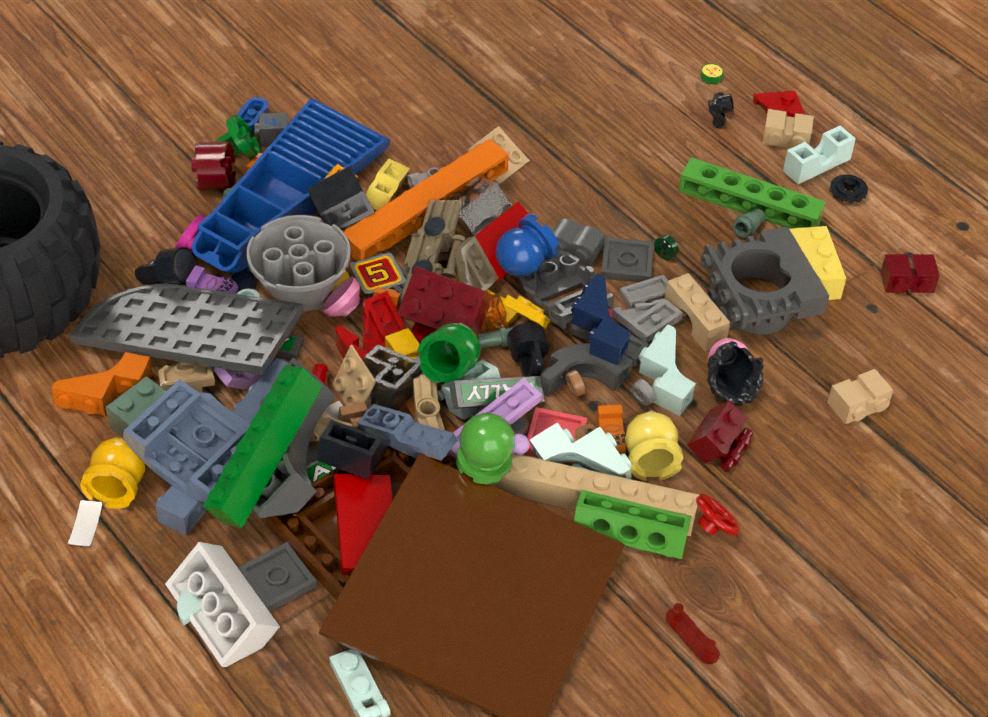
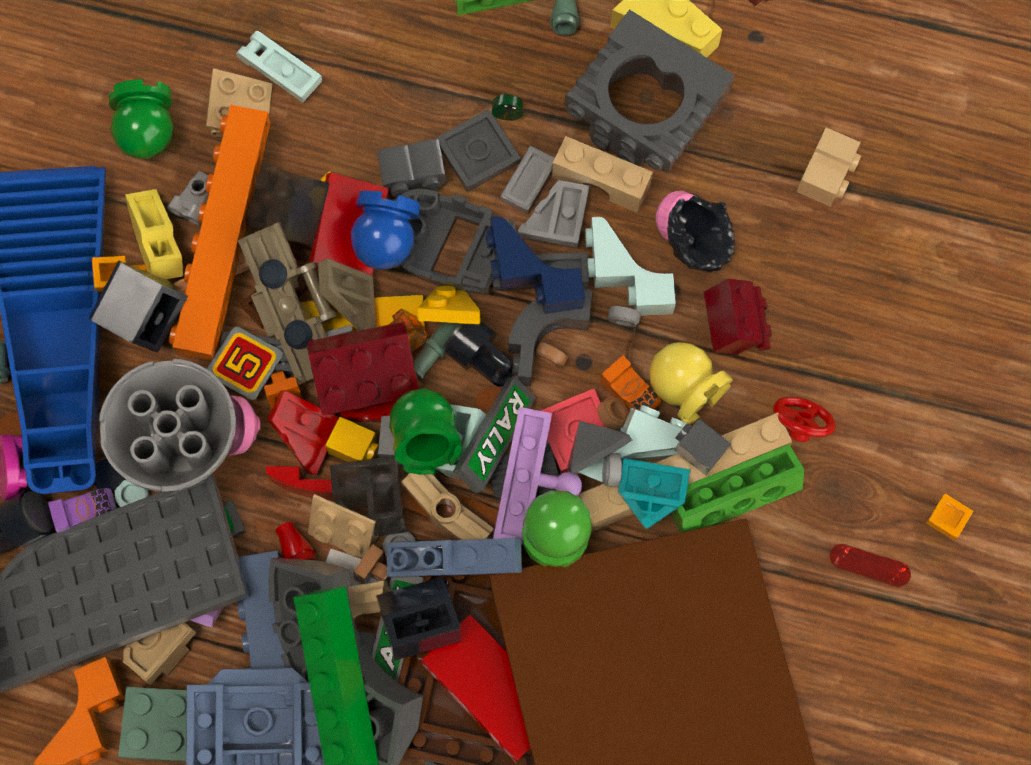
camera: 35 degrees left, 25 degrees up
none -> green tile [108,79,174,159]
none -> light aqua plate [236,31,322,103]
none -> dark grey slope [567,421,633,475]
none -> light grey tile [602,453,622,487]
none -> teal slope [618,458,690,530]
none -> dark grey brick [674,419,731,476]
none -> light orange plate [926,494,974,541]

